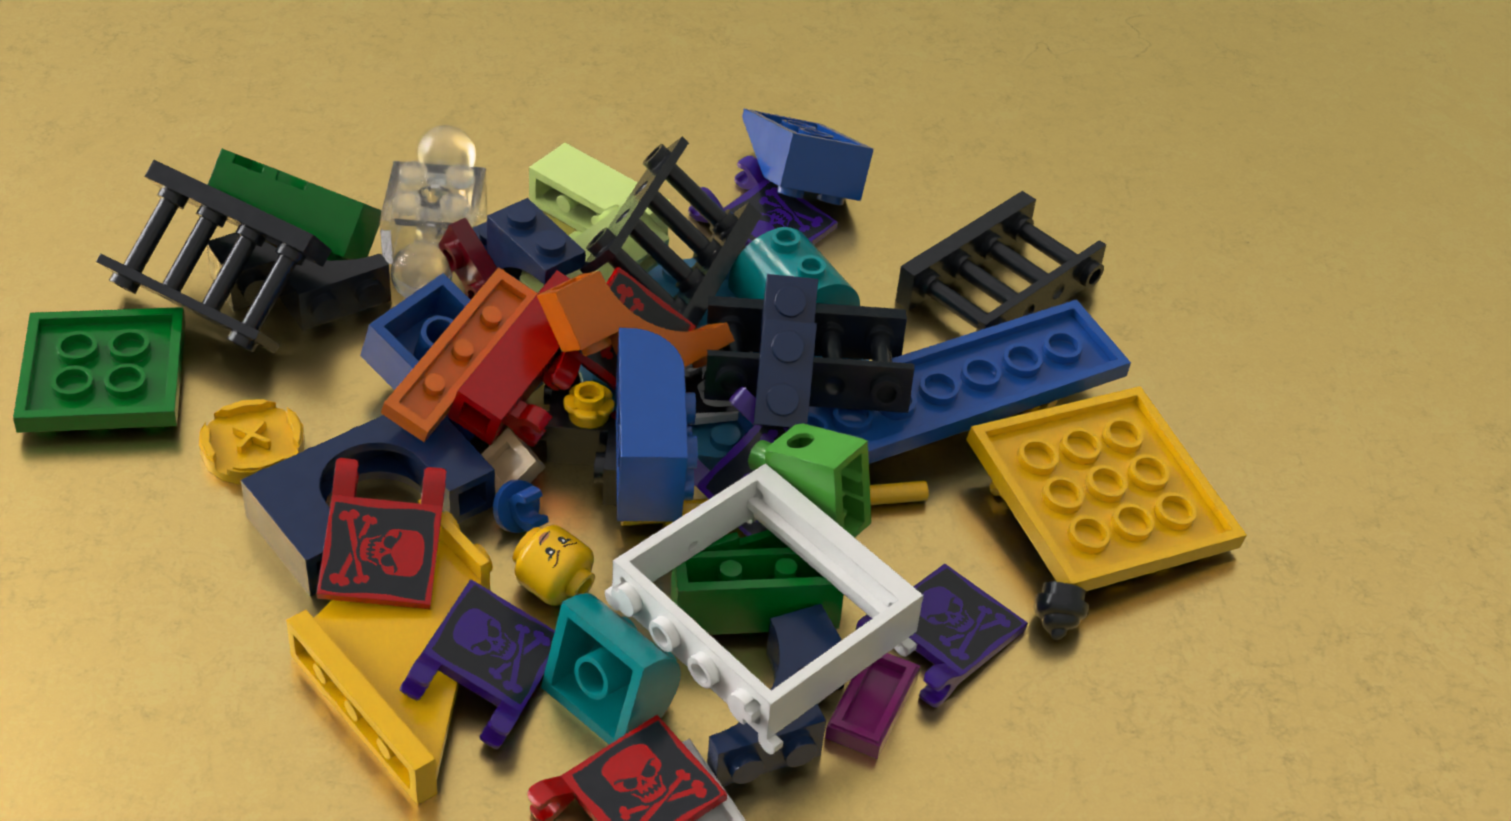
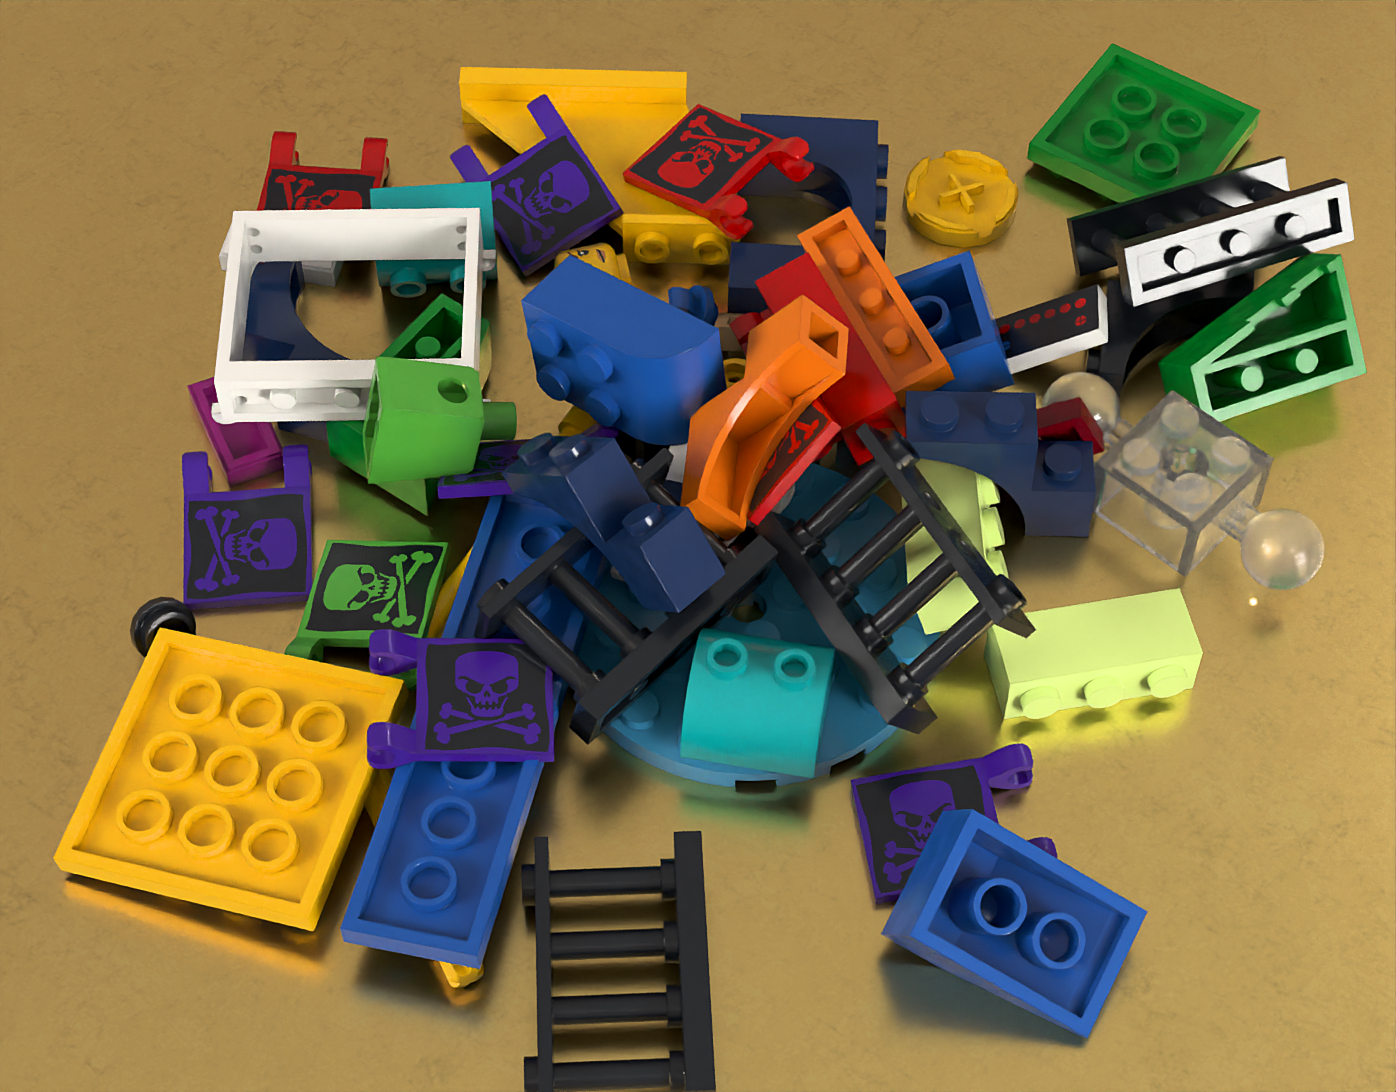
camera: 135 degrees right, 10 degrees up
none -> flag [284,540,451,691]
none -> flag [367,629,554,769]
none -> black tile [995,284,1108,374]

